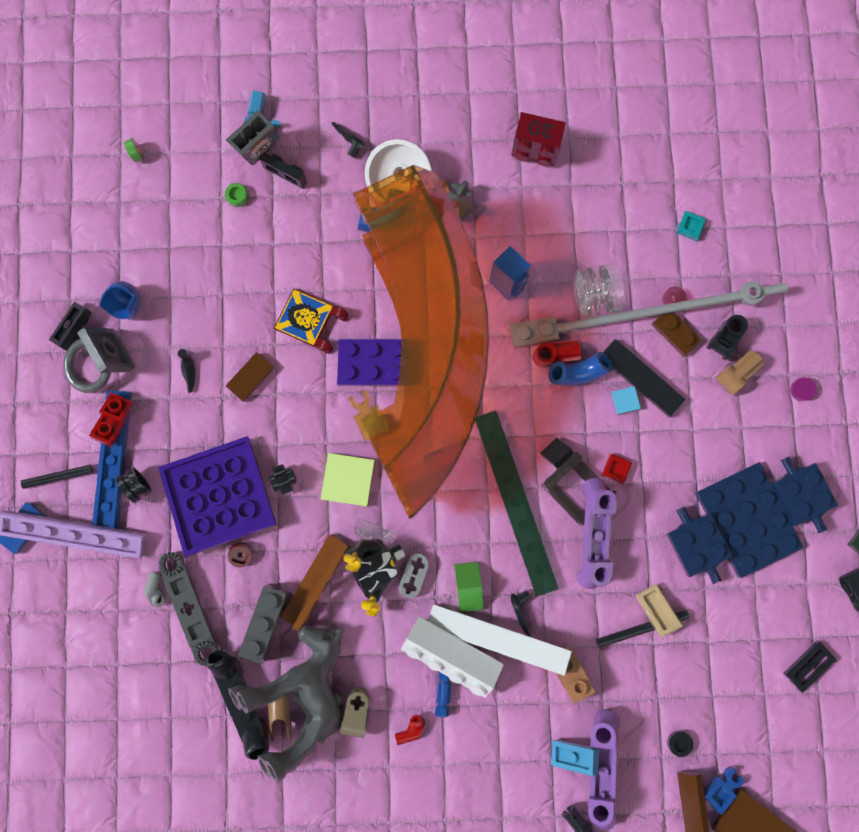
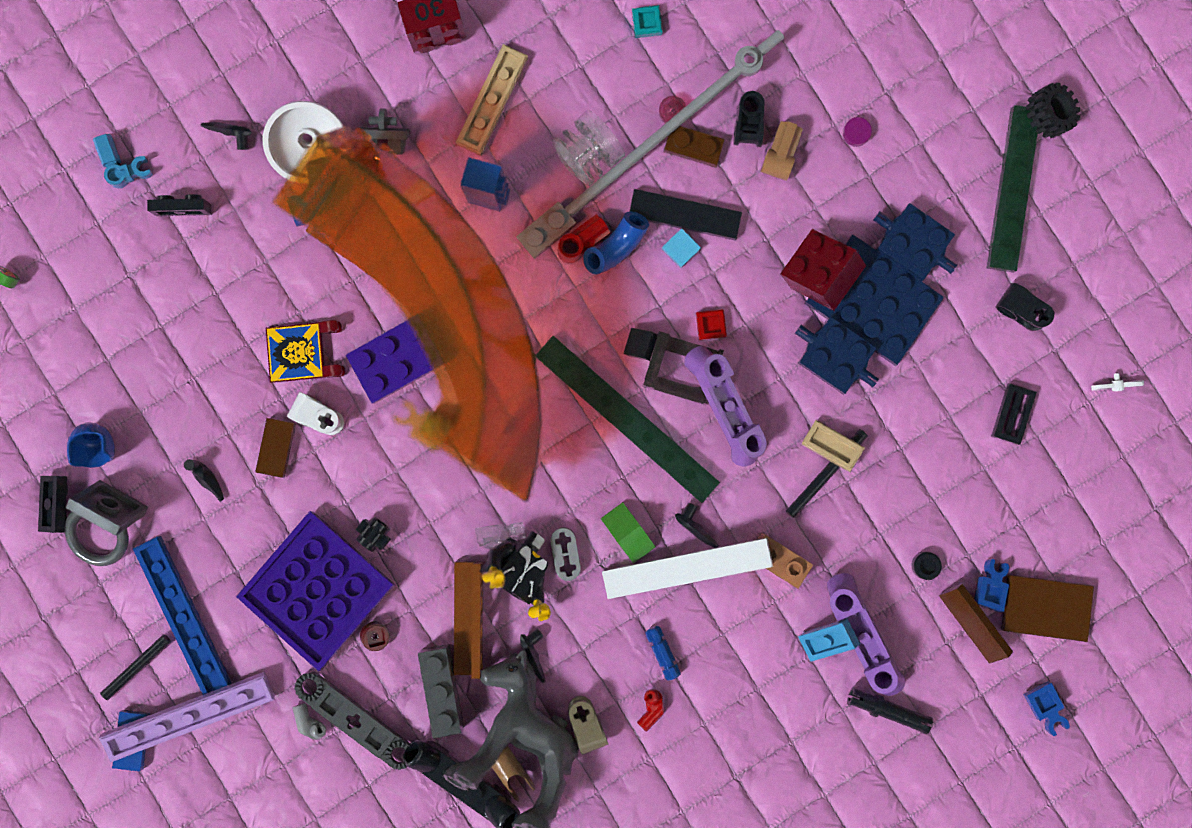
camera: 35 degrees left, 5 degrees up
red slope [89,392,133,447] -> none
black wheel [116,466,152,504] -> none
bright green tile [225,183,249,207] -> none
dark grey torso [226,110,276,166] -> none
yellowish green tile [321,453,375,507] -> none
white brick [401,616,504,698] -> none
none -> white piece [287,392,345,435]
none -> tan tile [456,44,528,156]
none -> black bar [520,629,546,683]
none -> dark red brick [780,229,866,311]

